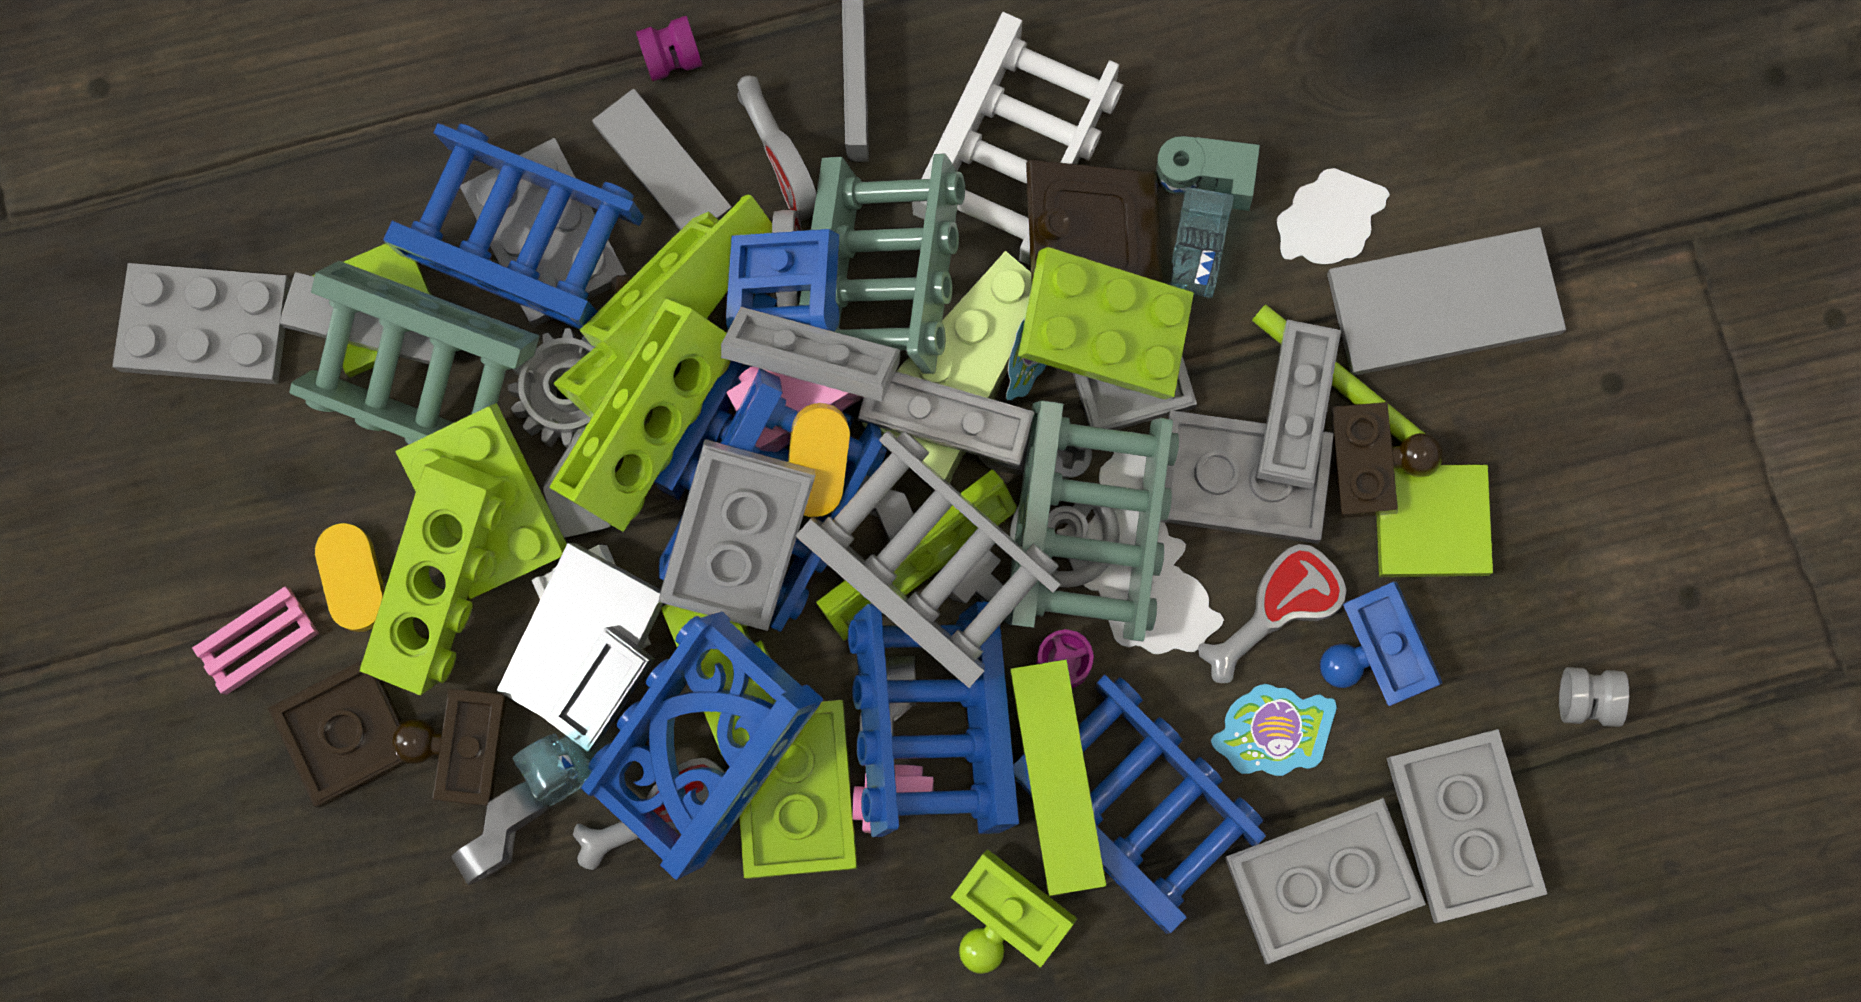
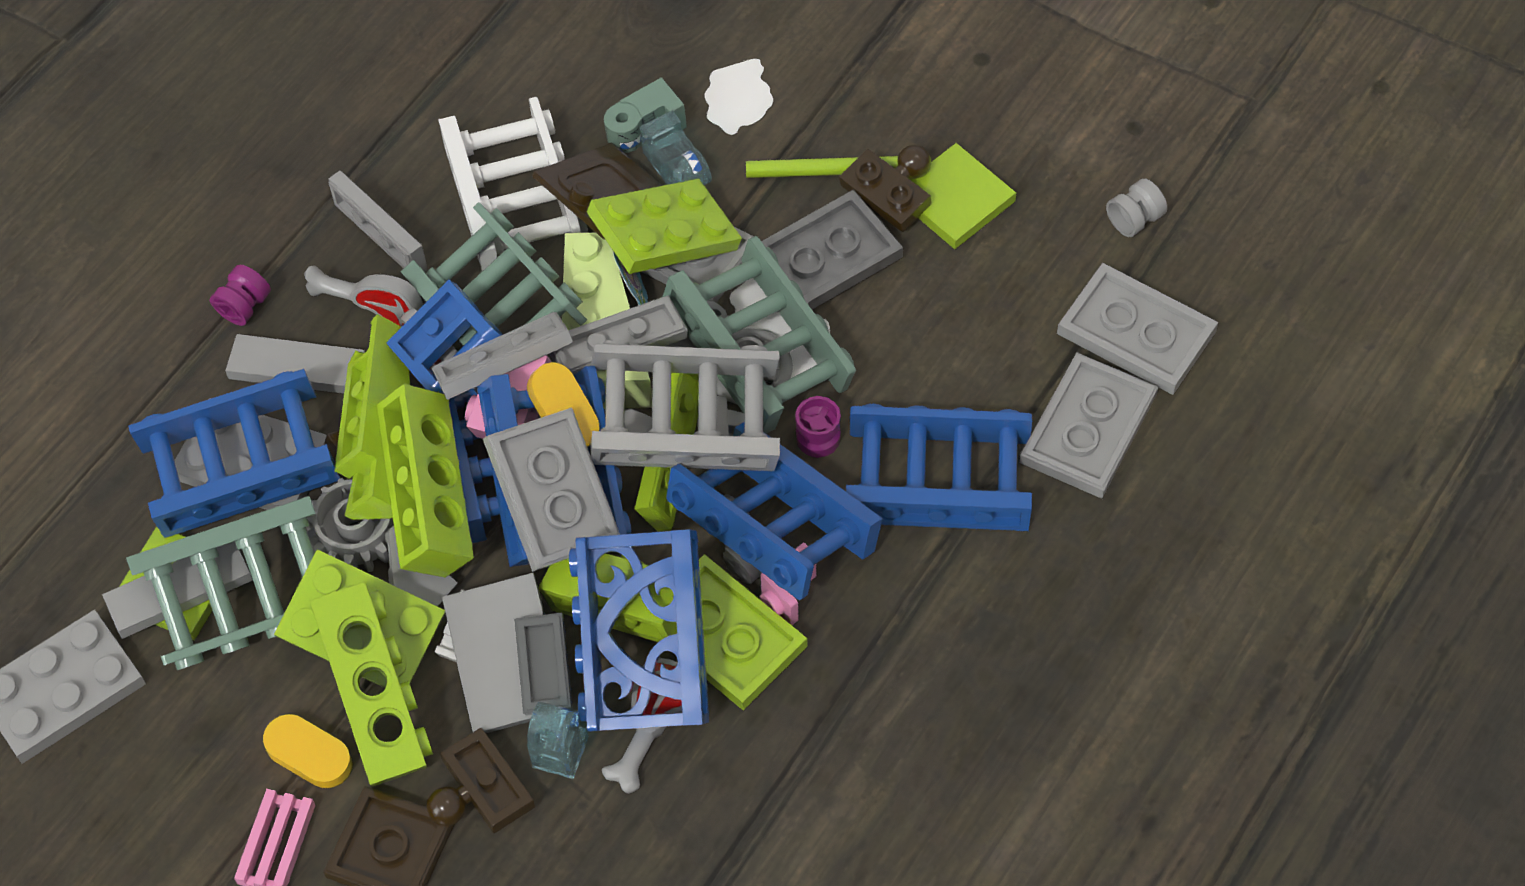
camera: 45 degrees left, 20 degrees down
flat silver piece [451,780,547,885] -> none
lime plate [951,849,1077,974] -> none
lime tile [1010,659,1106,896] -> none
white sticker [1099,565,1224,654] -> none
light grey piece [1198,544,1346,683] -> none
sticker [1211,684,1337,776] -> none
light grey tile [1257,320,1341,489] -> none
plate [1320,582,1443,706] -> none
light grey tile [1327,227,1566,376] -> none

